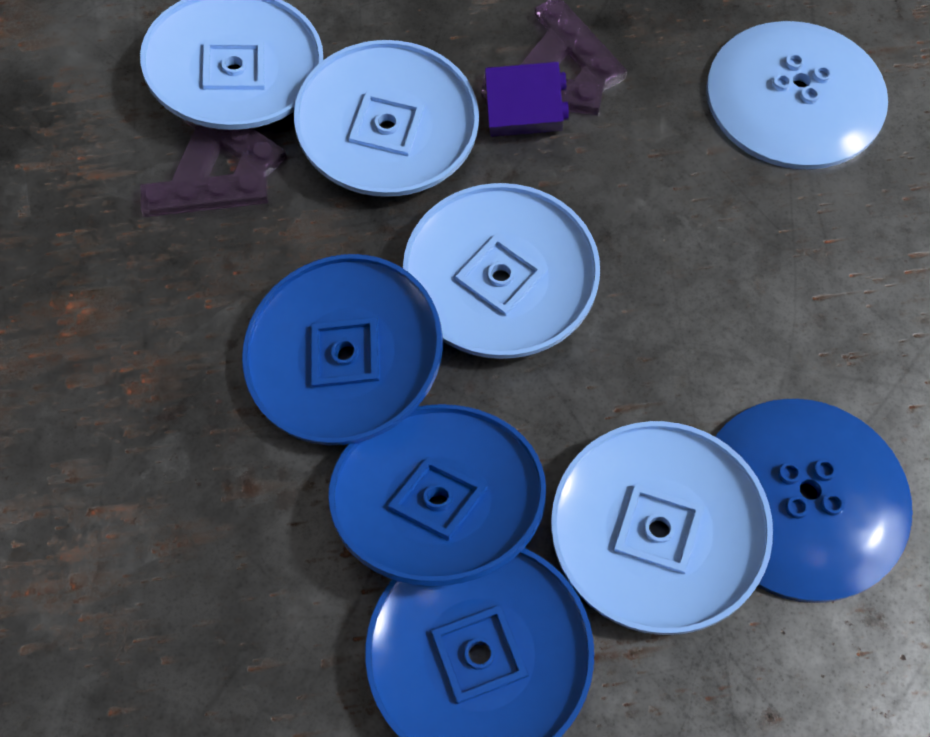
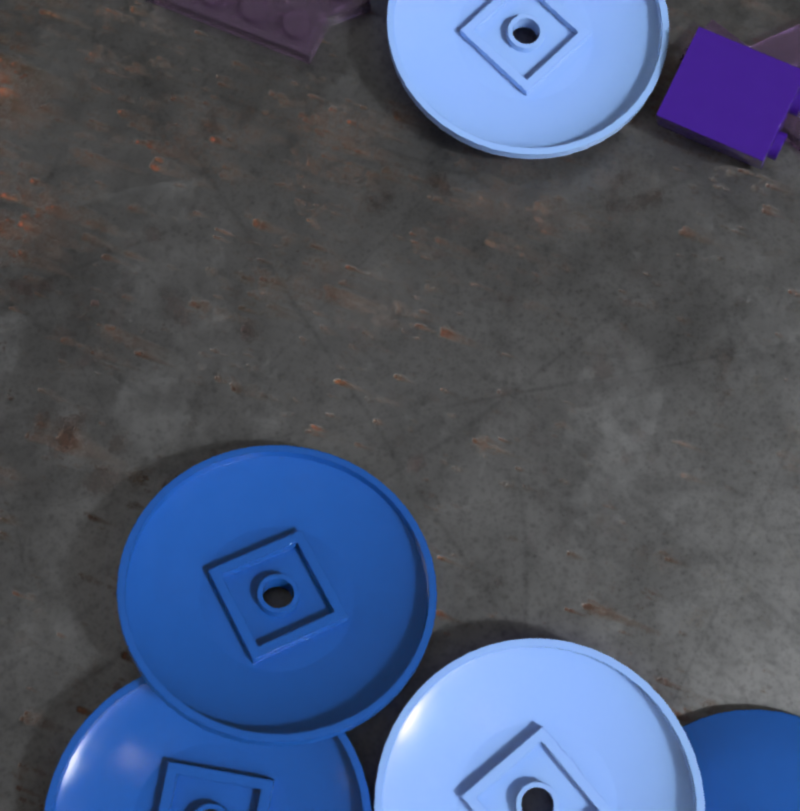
camera: 30 degrees right, 10 degrees up
blue dish [242,254,443,445] -> none
light blue dish [403,183,600,359] -> none

